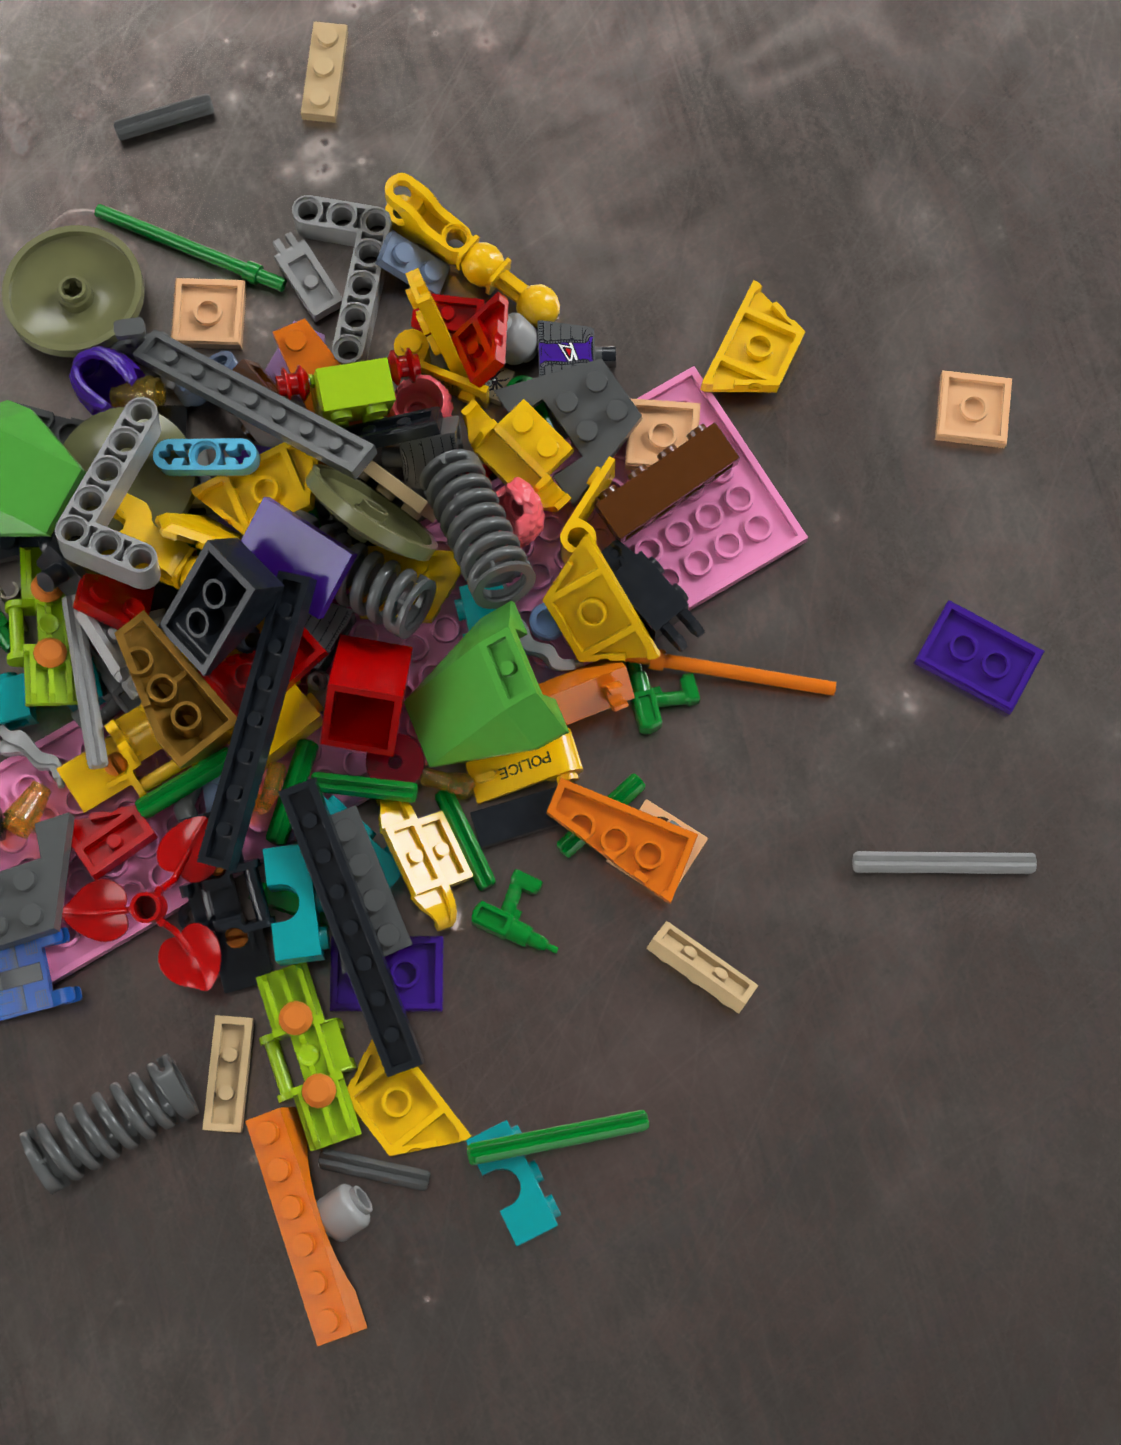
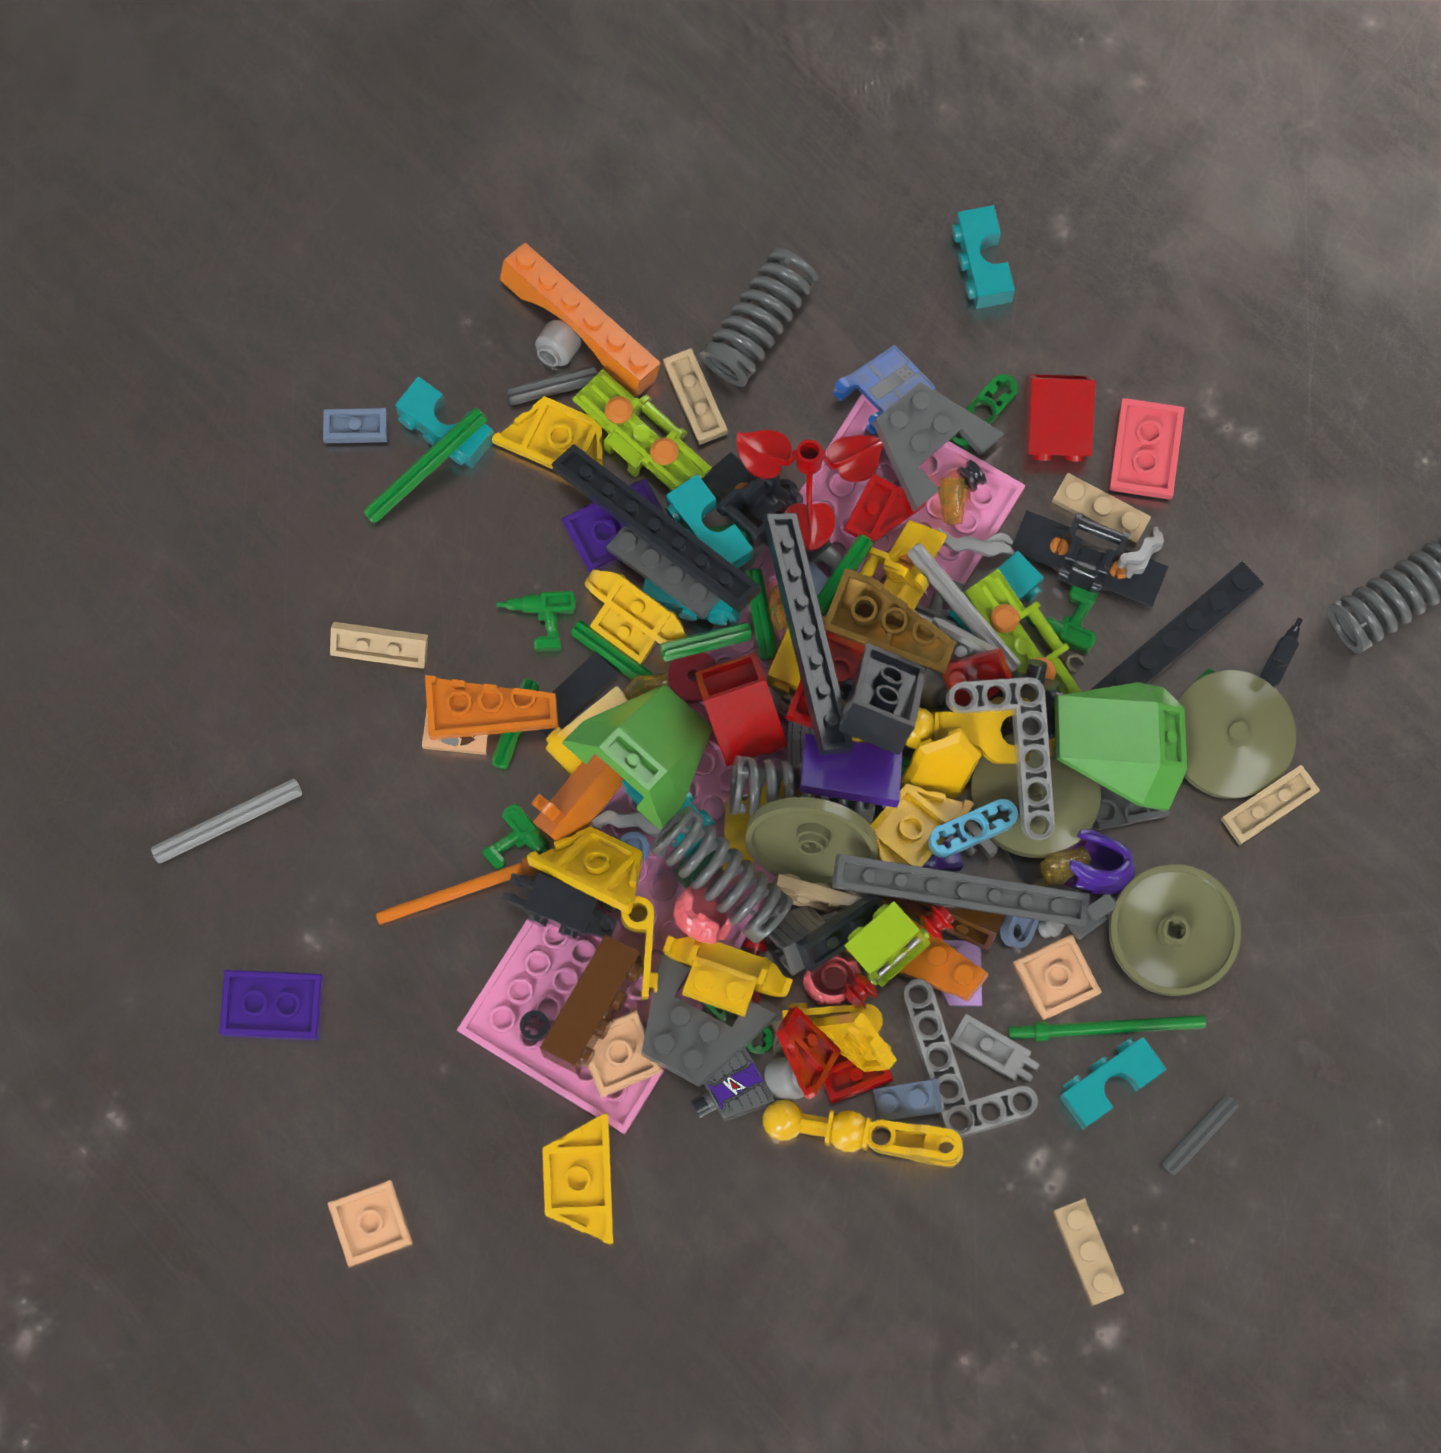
camera: 155 degrees right, 0 degrees up
none -> sand blue plate [323,408,388,443]
none -> black bush [519,1010,550,1042]
none -> teal arch [1060,1037,1167,1130]

